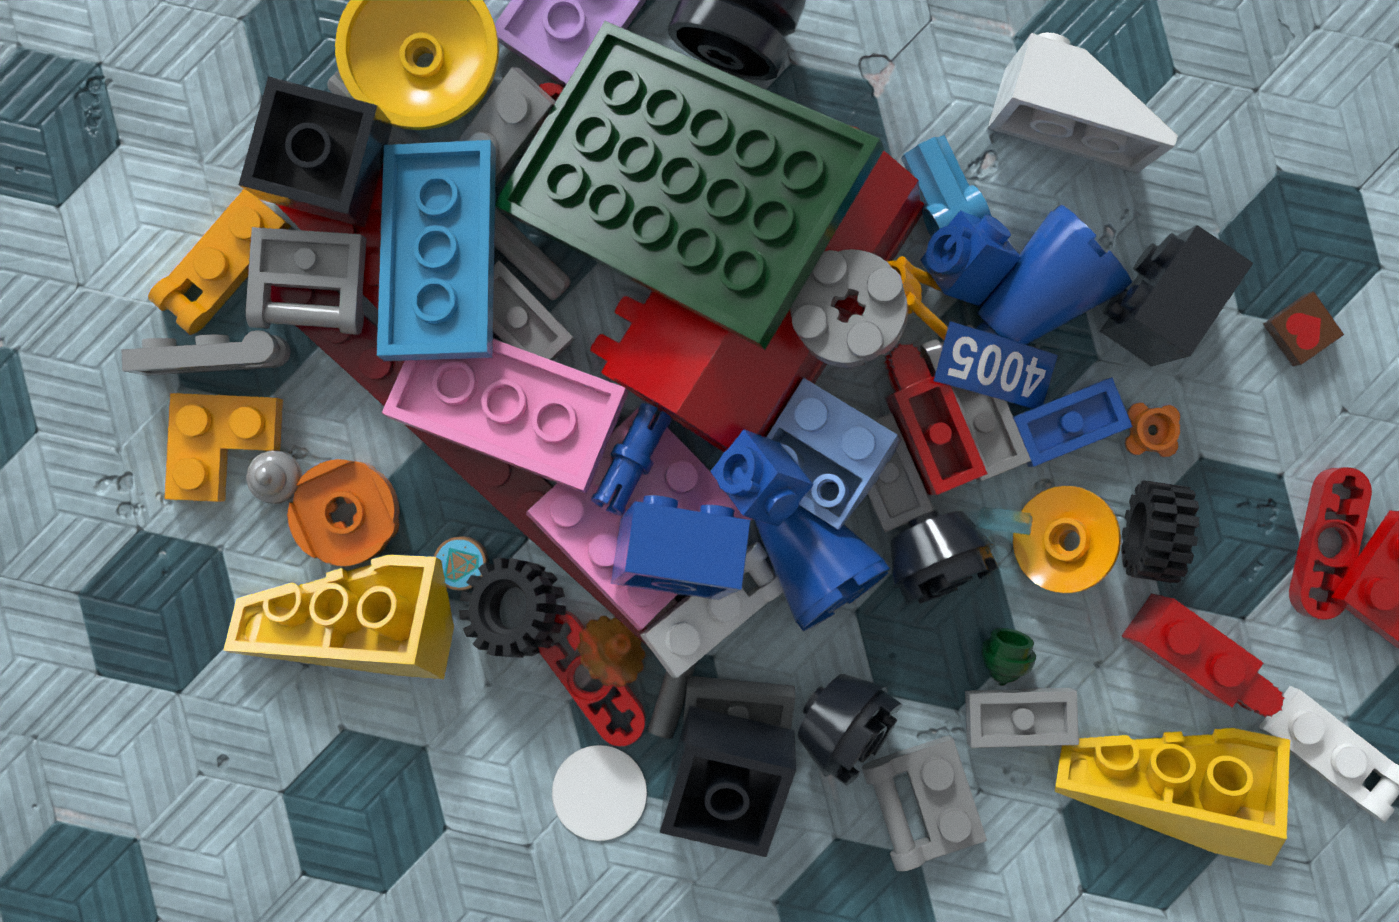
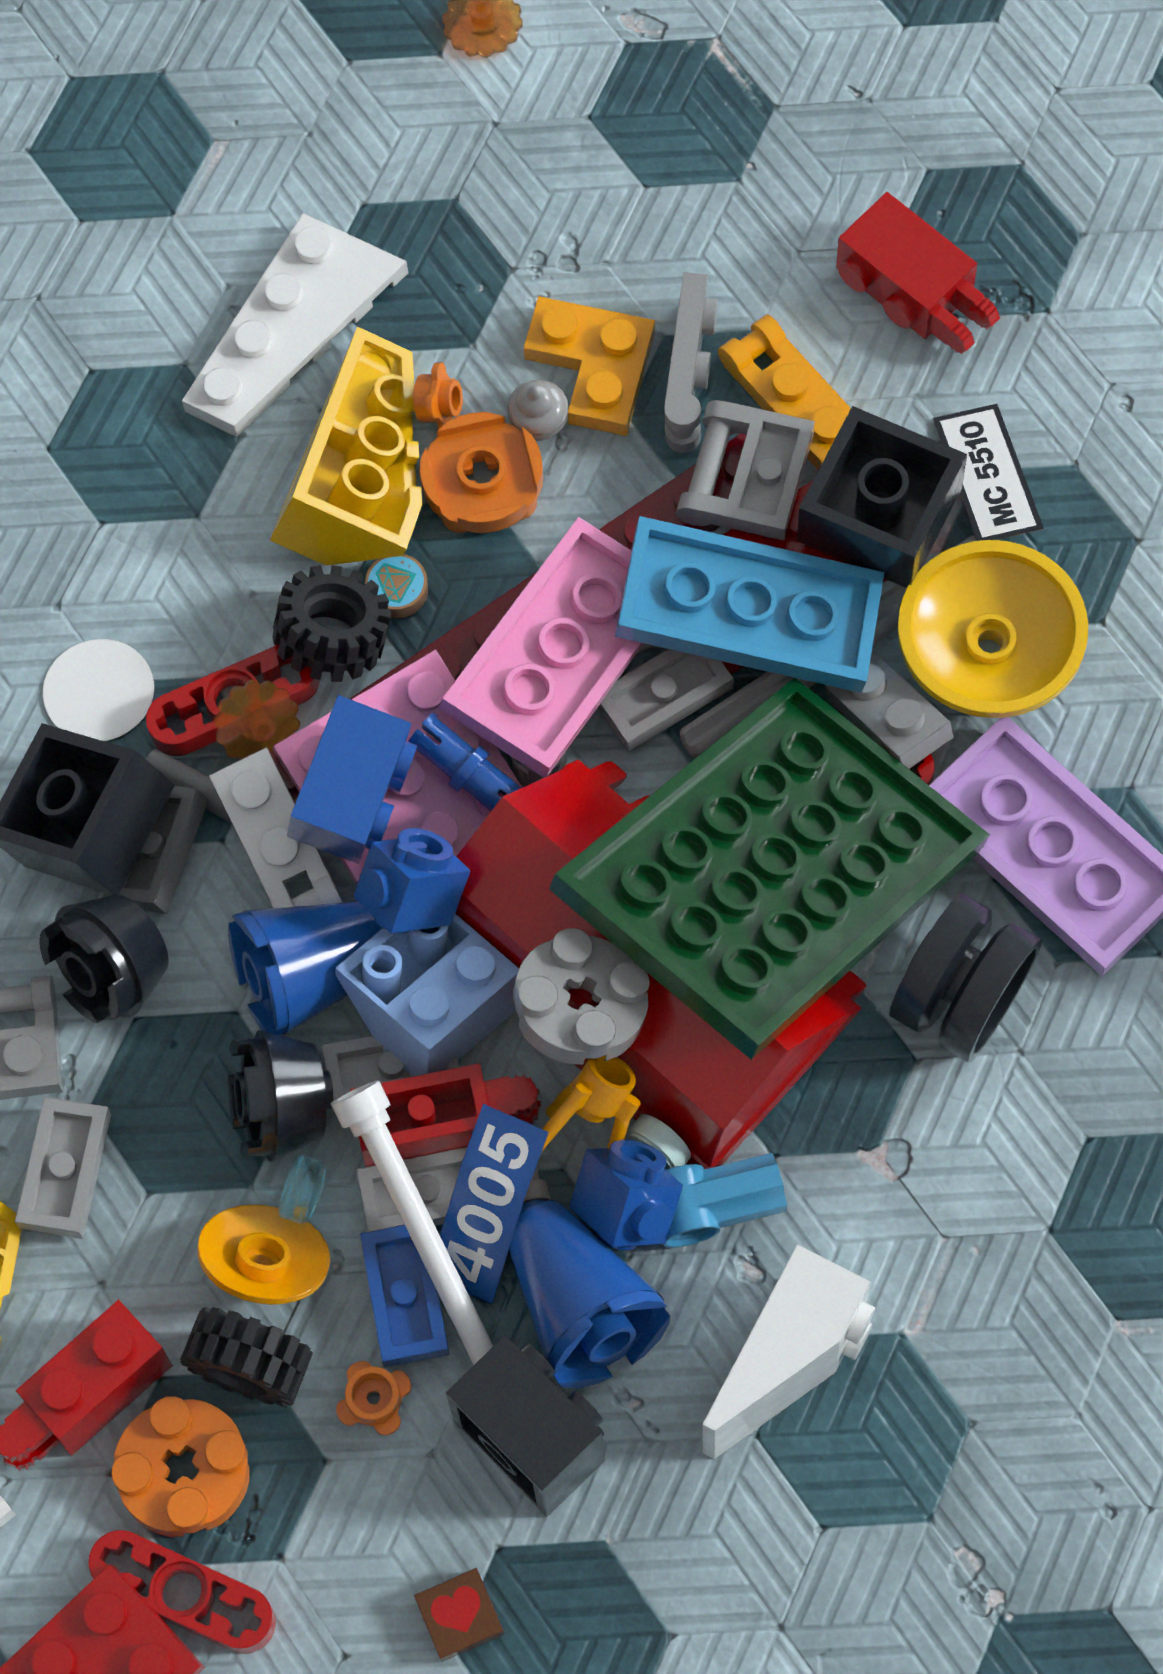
camera: 110 degrees right, 20 degrees down
dark green plate [981,628,1036,686] -> none
none -> orange plate [112,1396,249,1537]
none -> white wing [182,213,408,437]
none -> white piece [331,1080,494,1366]
none -> orange plate [413,362,463,430]
none -> light aqua tile [625,1114,691,1170]
none -> red hinge [836,192,1001,354]
none -> sticker [933,404,1044,541]

